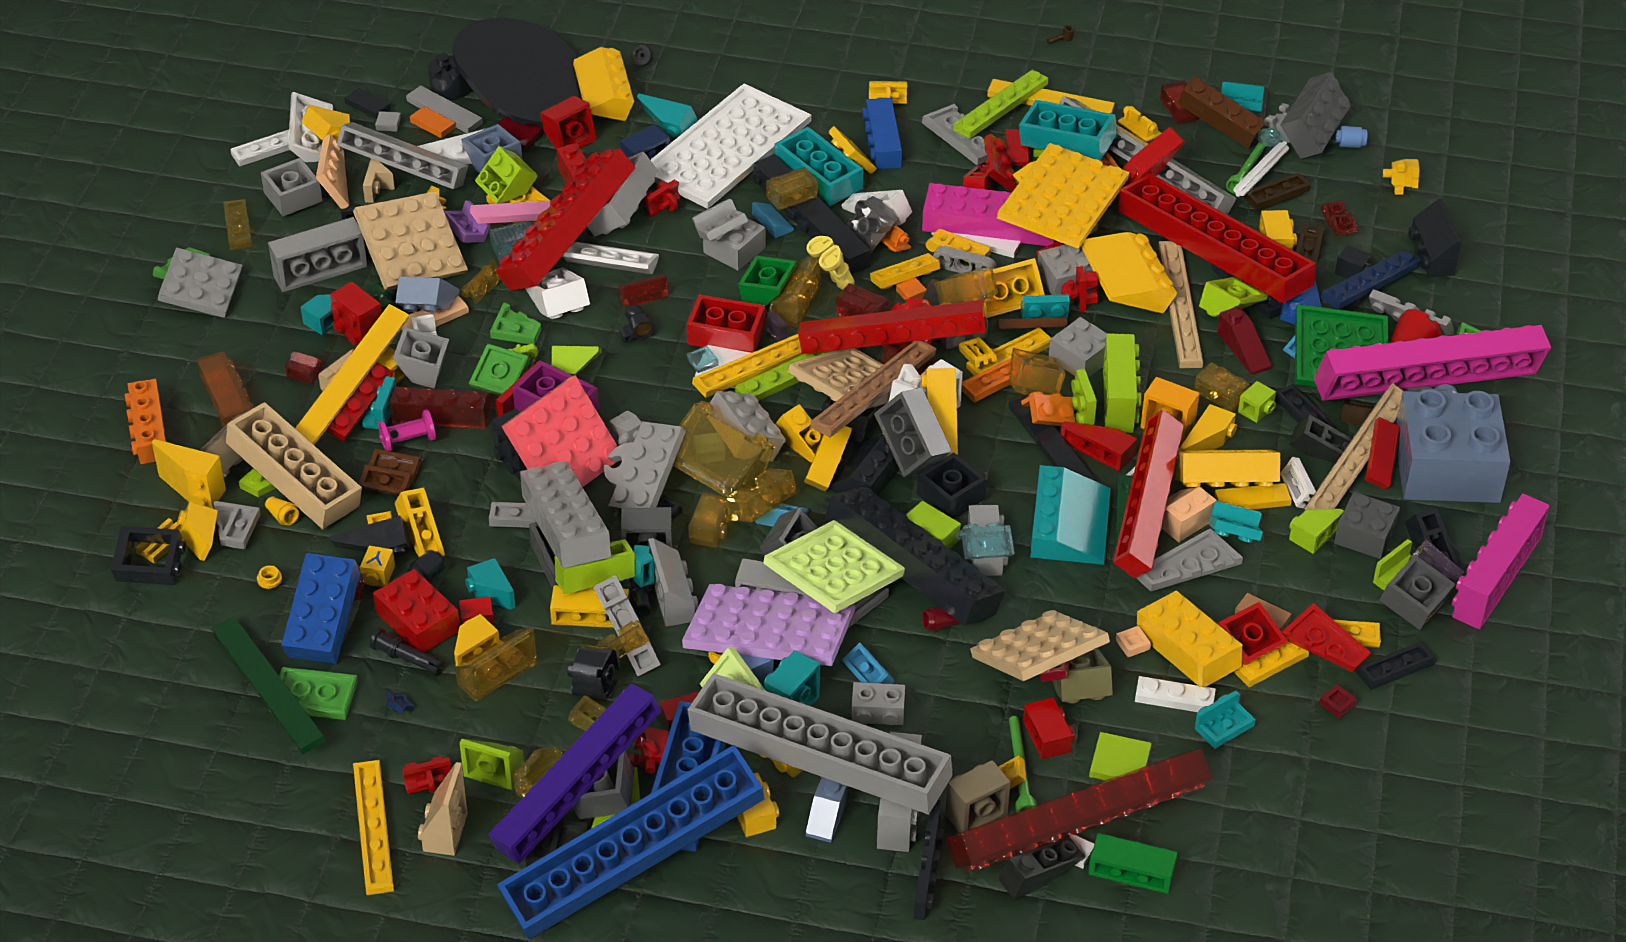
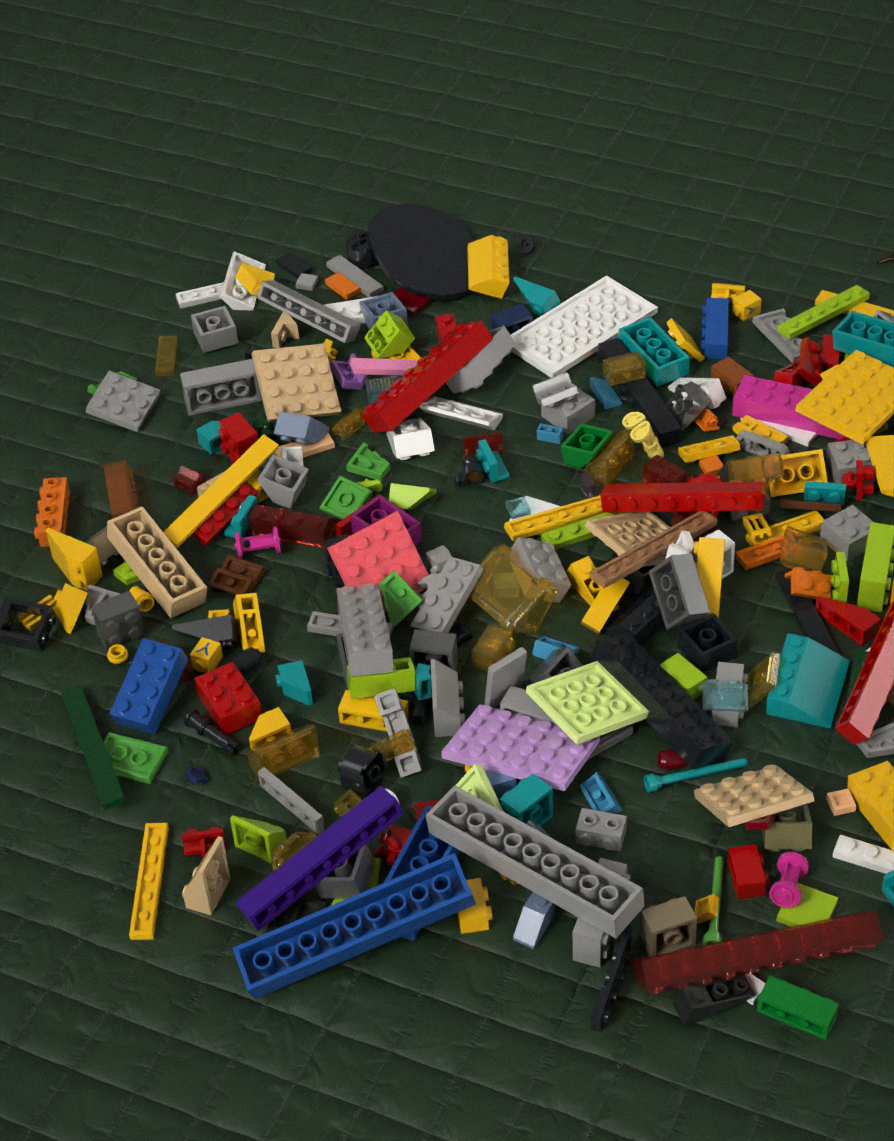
camera: 15 degrees right, 0 degrees up
light nougat wing [316,134,349,209] -> none
red piece [459,597,494,625] -> none
red slope [540,96,597,149] -> none
red hips [641,179,681,217] -> none
red brick [687,294,765,353] -> none
clear yellow arch [725,468,797,522] -> none
none -> dark grey brick [91,591,145,650]
none -> light grey tile [258,767,325,834]
none -> bright green wing [379,571,423,628]
none -> teal bracket [476,439,509,483]
none -> light grey tile [484,647,527,708]
none -> dark azure piece [537,423,563,444]
none -> teal piece [644,758,748,793]
none -> dark orange brick [711,357,754,397]
none -> yellow brick [732,290,761,321]
none -> clear yellow tile [744,651,780,708]
none -> dark pink hose [769,852,809,908]

